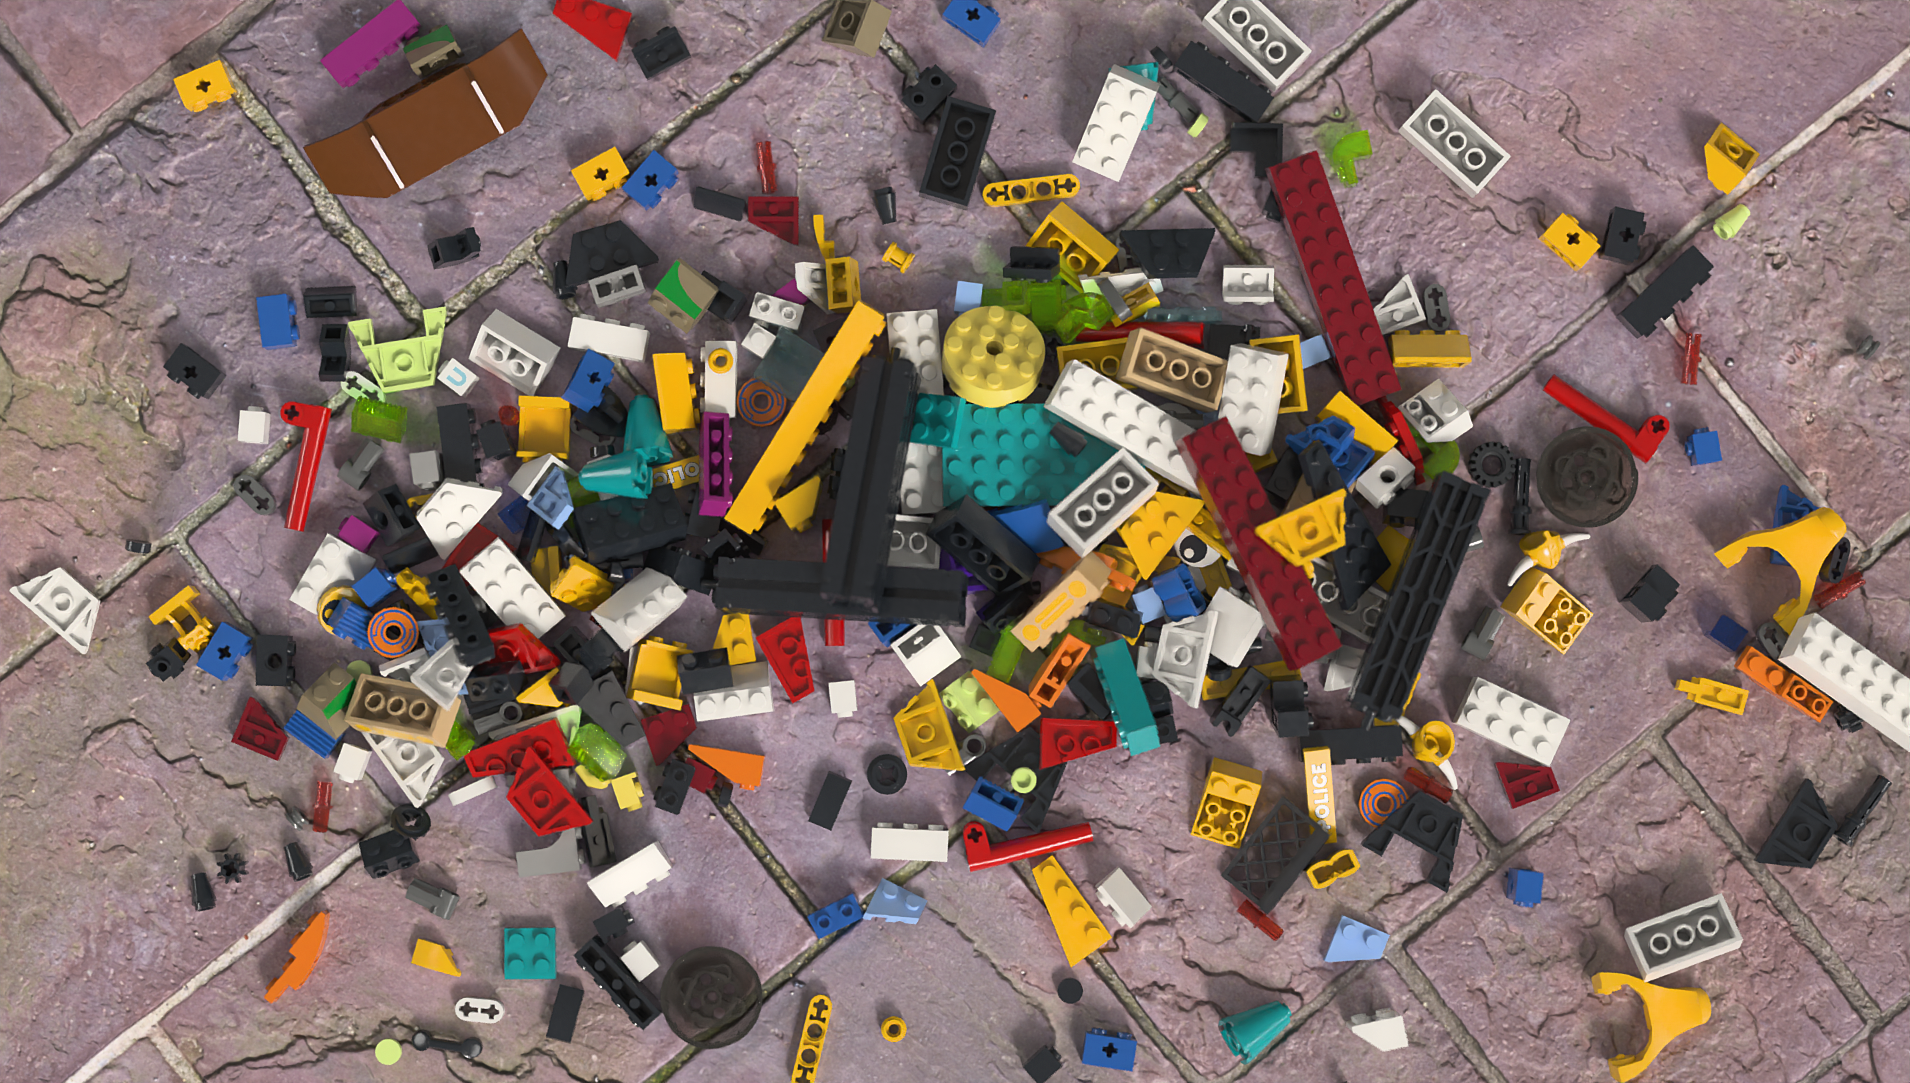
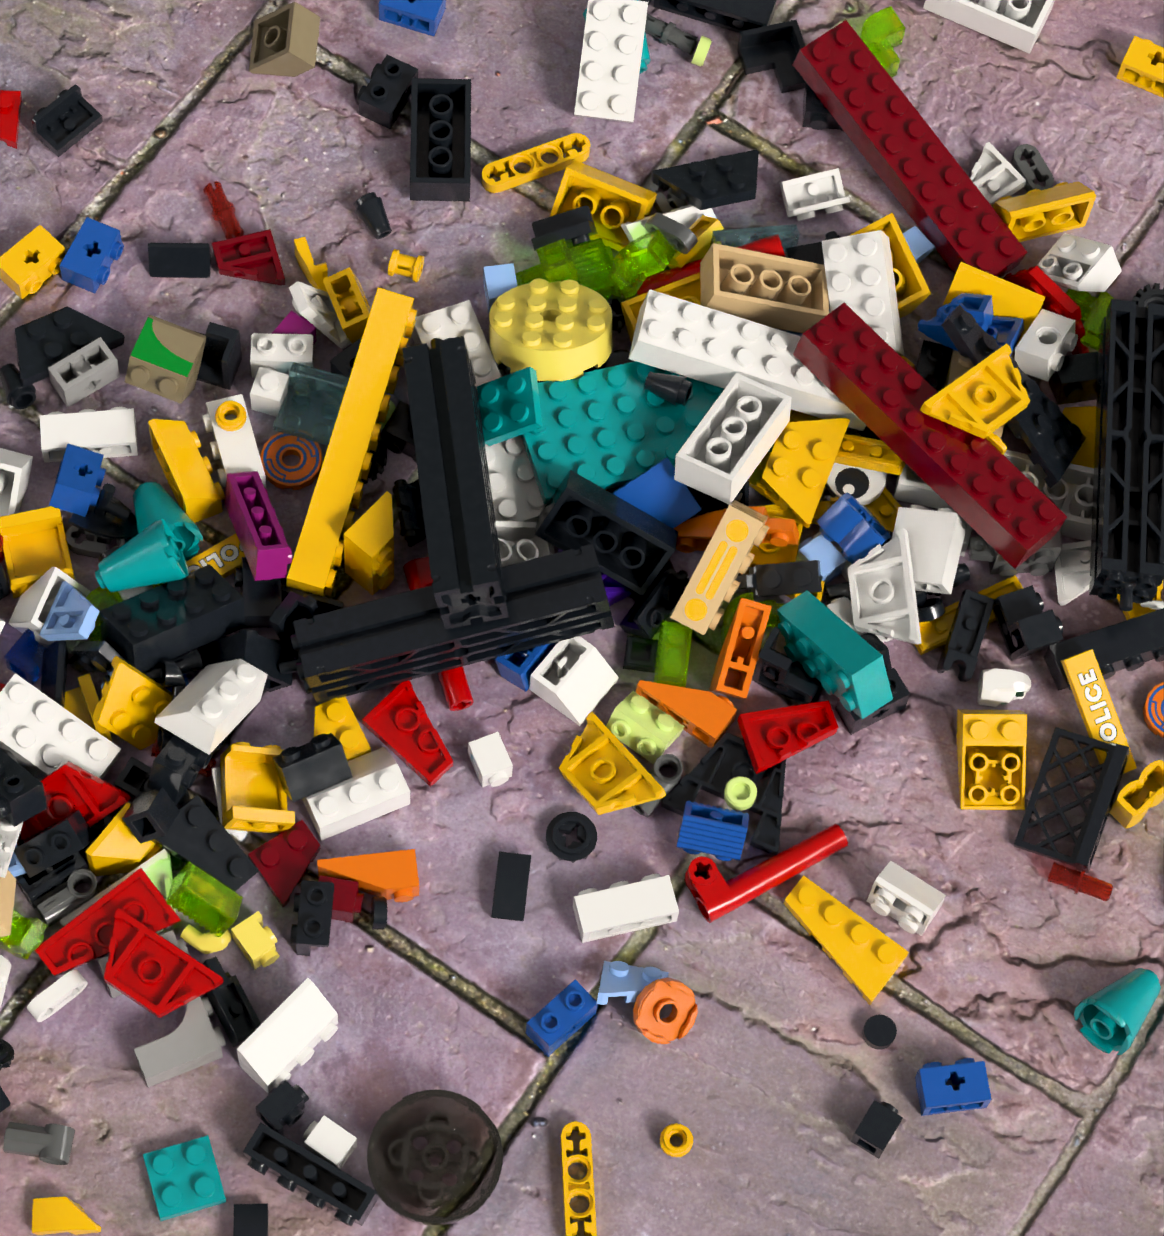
camera: 20 degrees left, 20 degrees down
none -> orange tile [633,977,698,1044]
none -> white rock [978,668,1031,707]

